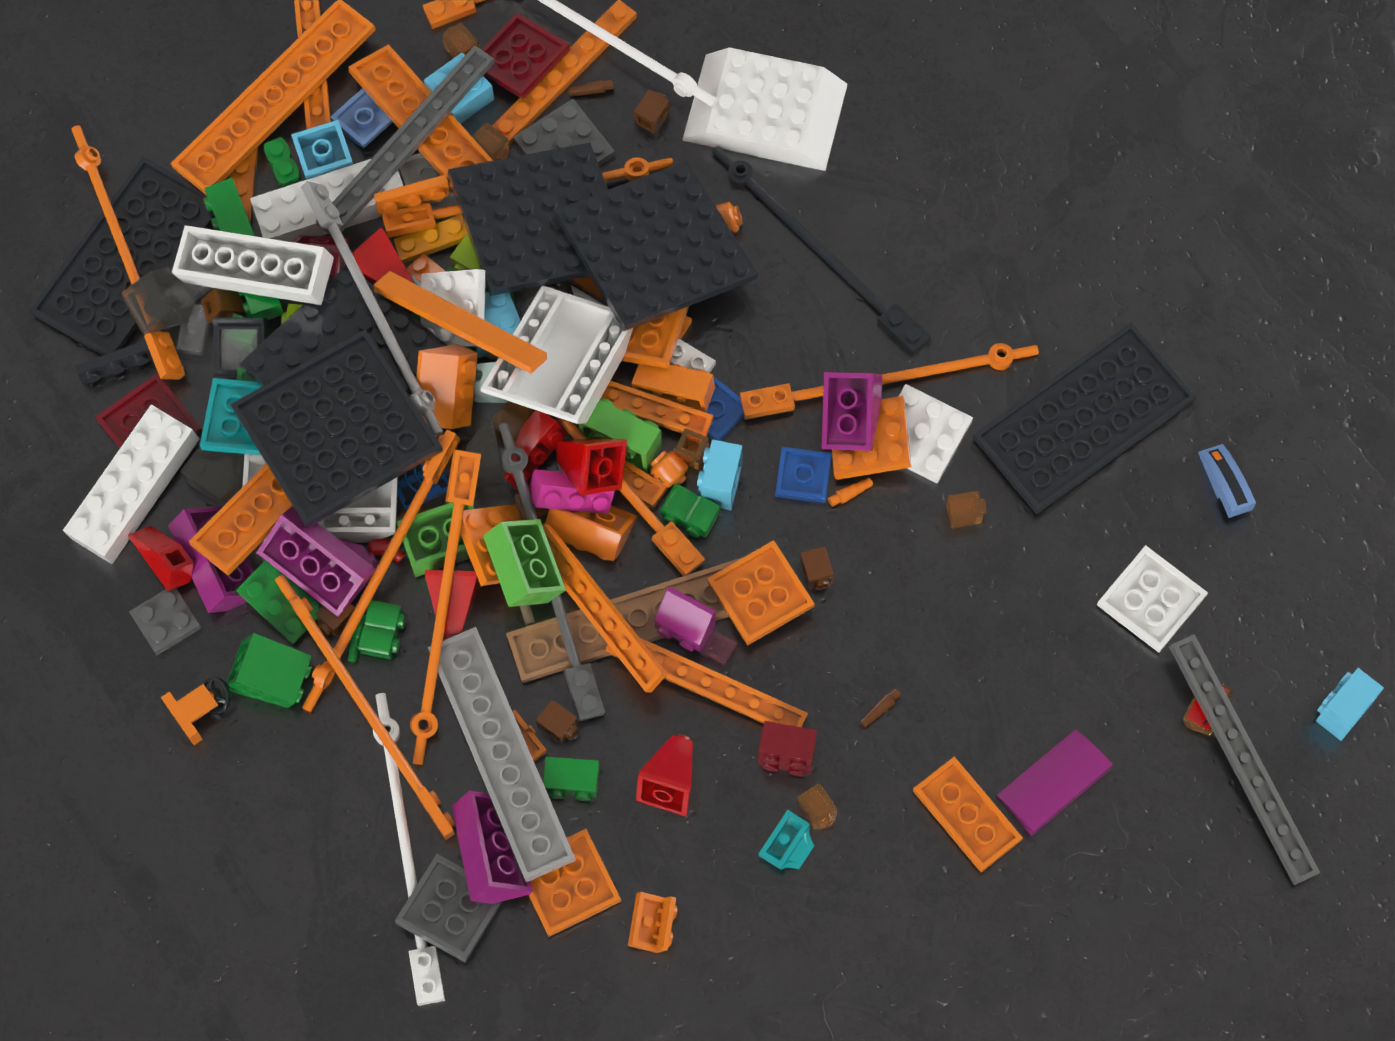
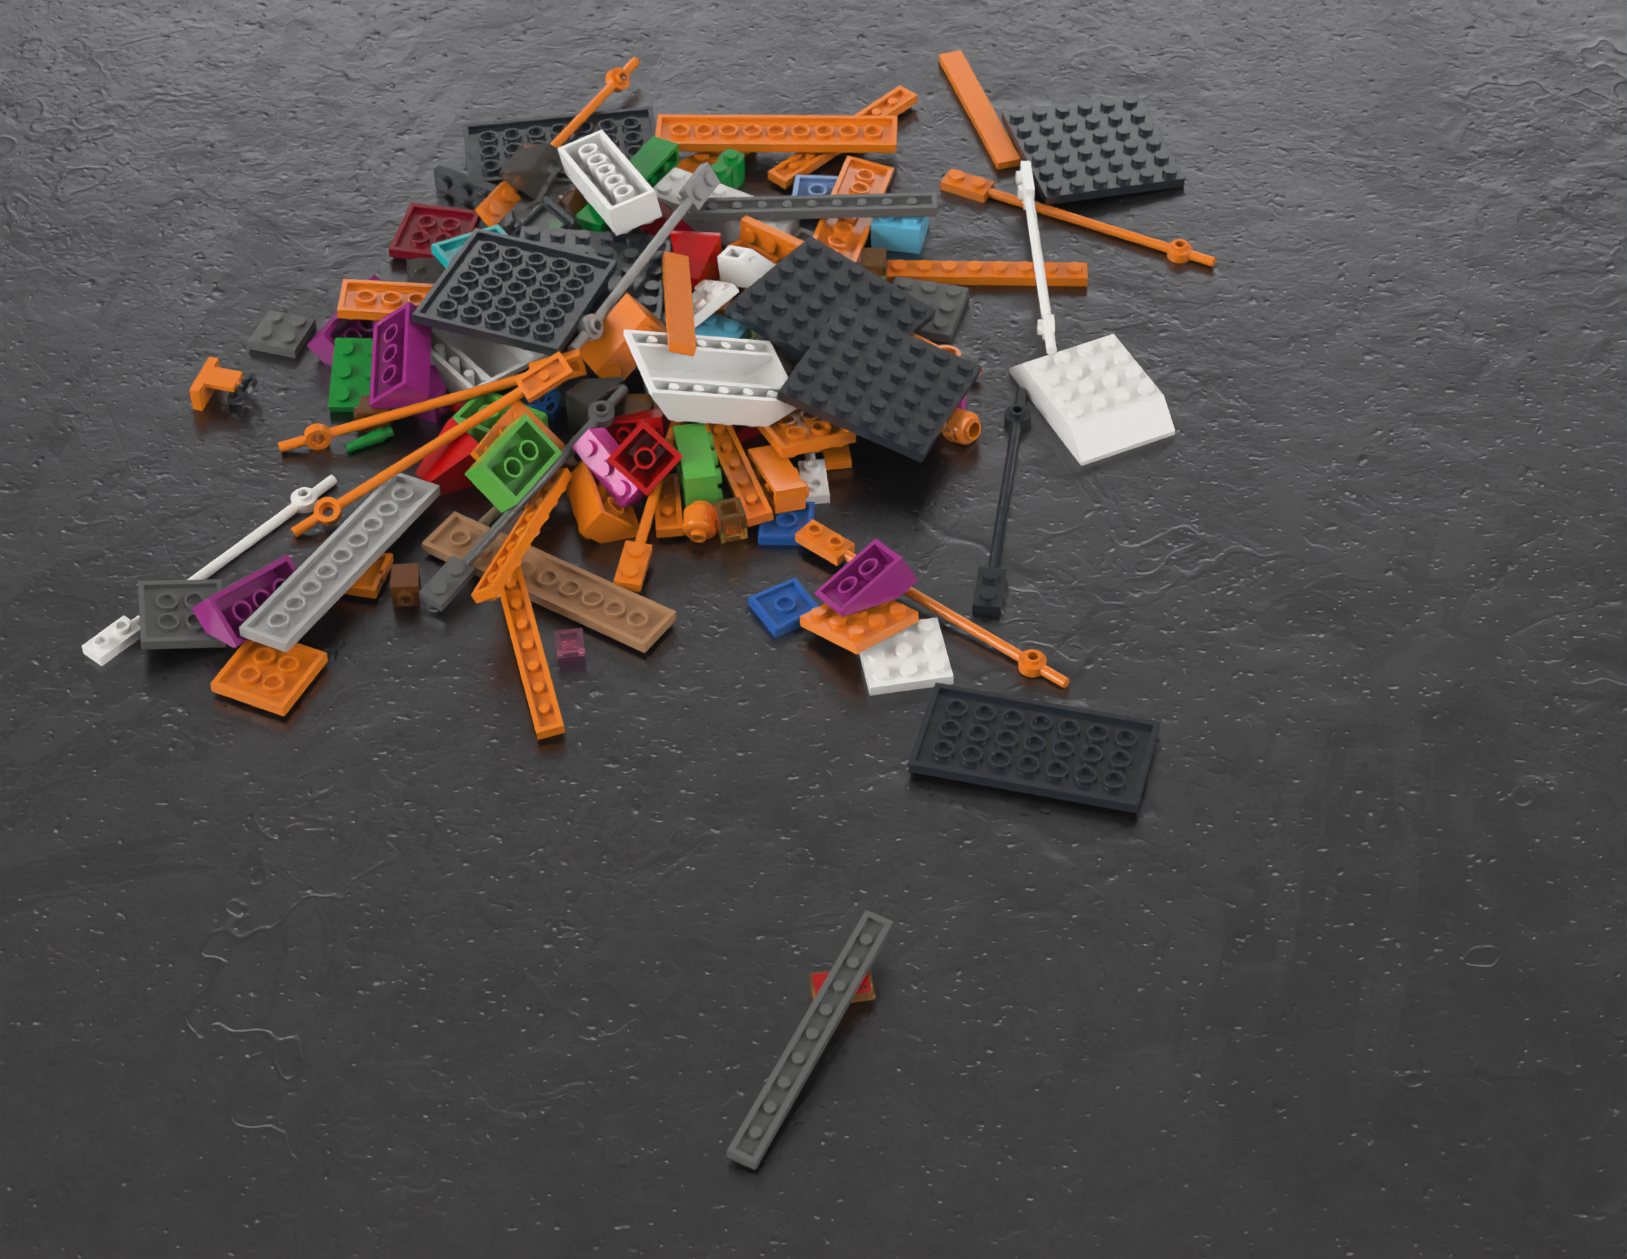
camera: 50 degrees right, 25 degrees down
white brick [63,405,199,564] -> none
red slope [128,526,194,591] -> none
green slope [226,633,312,708] -> none
orange bar [275,574,456,840] -> none
medium azure brick [291,120,353,180] -> none
green brick [359,600,407,660] -> none
clear orange brick [442,22,480,58] -> none
dark red plate [481,13,571,100] -> none
green brick [543,757,600,801] -> none
reddish brown animal [569,79,614,97] -> none
orange bracket [628,892,677,953] -> none
reddish brown brick [634,89,671,134] -> none
red slope [636,734,693,817] -> none
magenta slope [654,586,716,653] -> none
green brick [660,484,720,538] -> none
medium azure brick [697,439,743,511] -> none
orange plate [707,540,815,646] -> none
dark red brick [758,721,817,776] -> none
teal slope [759,810,814,870] -> none
clear orange brick [797,783,837,830] -> none
reddish brown brick [800,546,834,590] -> none
orange animal [828,478,873,507] -> none
reddish brown animal [860,688,901,728] -> none
orange plate [913,756,1023,873] -> none
clear orange brick [946,491,986,528] -> none
magenta slope [996,729,1113,836] -> none
white plate [1097,545,1208,653] -> none
medium blue slope [1198,444,1256,518] -> none
medium azure brick [1316,668,1384,741] -> none
none -> white slope [717,245,775,288]

